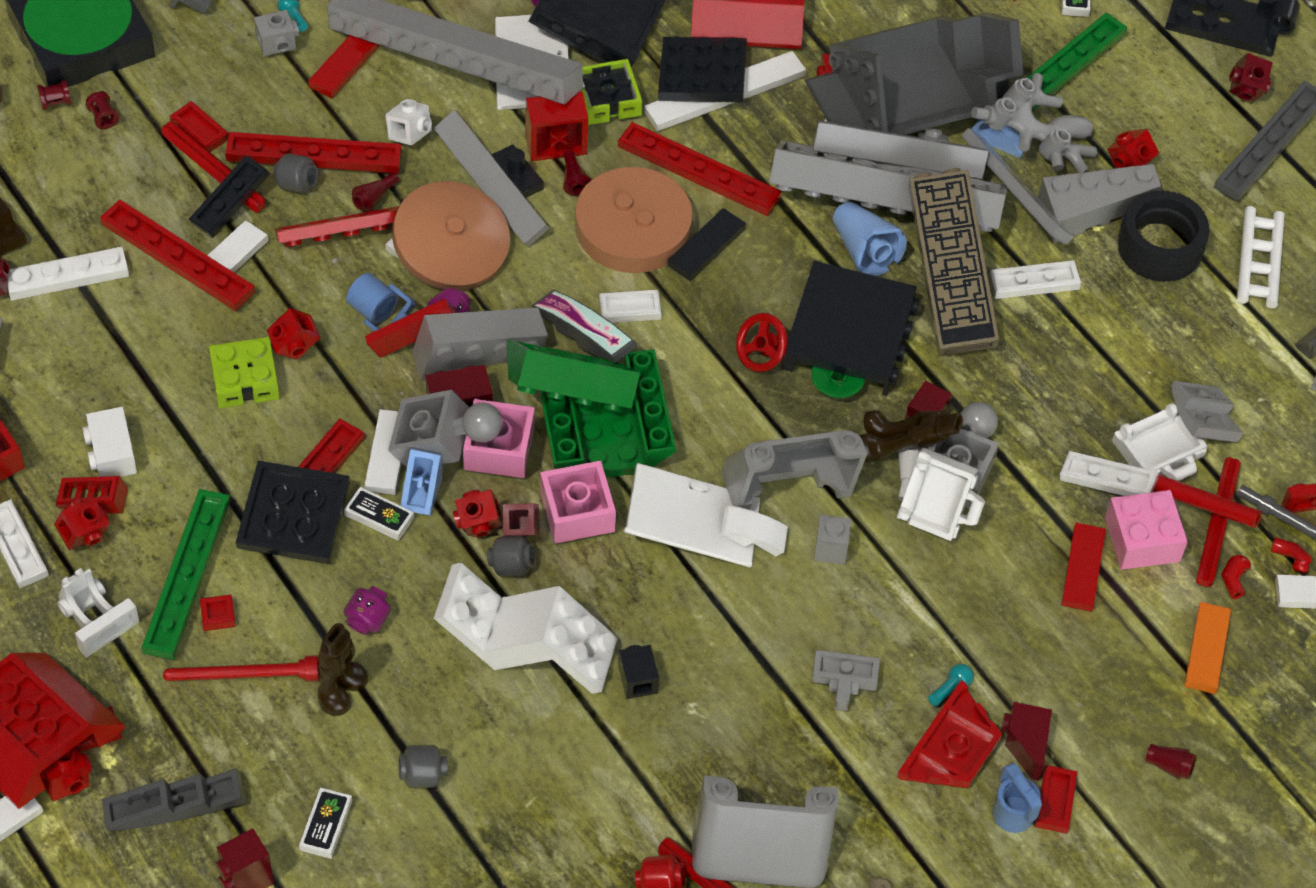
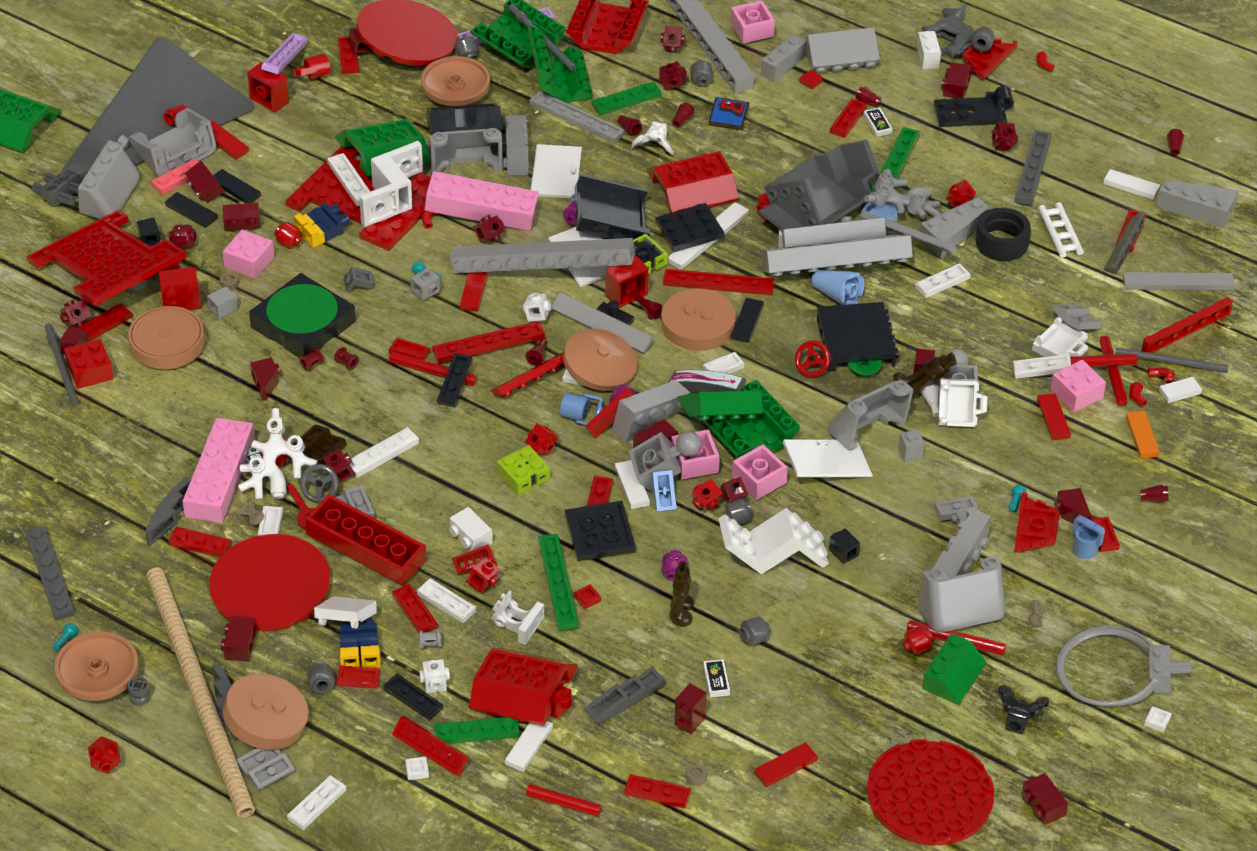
camera: 20 degrees left, 10 degrees down
red plate [100,199,255,312] -> none
red piece [163,655,320,682] -> none
white tile [207,220,268,273] -> none
dark grey head [273,153,319,193] -> none
tile [344,487,414,541] -> none
white slope [721,505,788,556] -> none
dark tan brick [908,168,999,356] -> none
none -> light grey wedge [932,507,991,578]

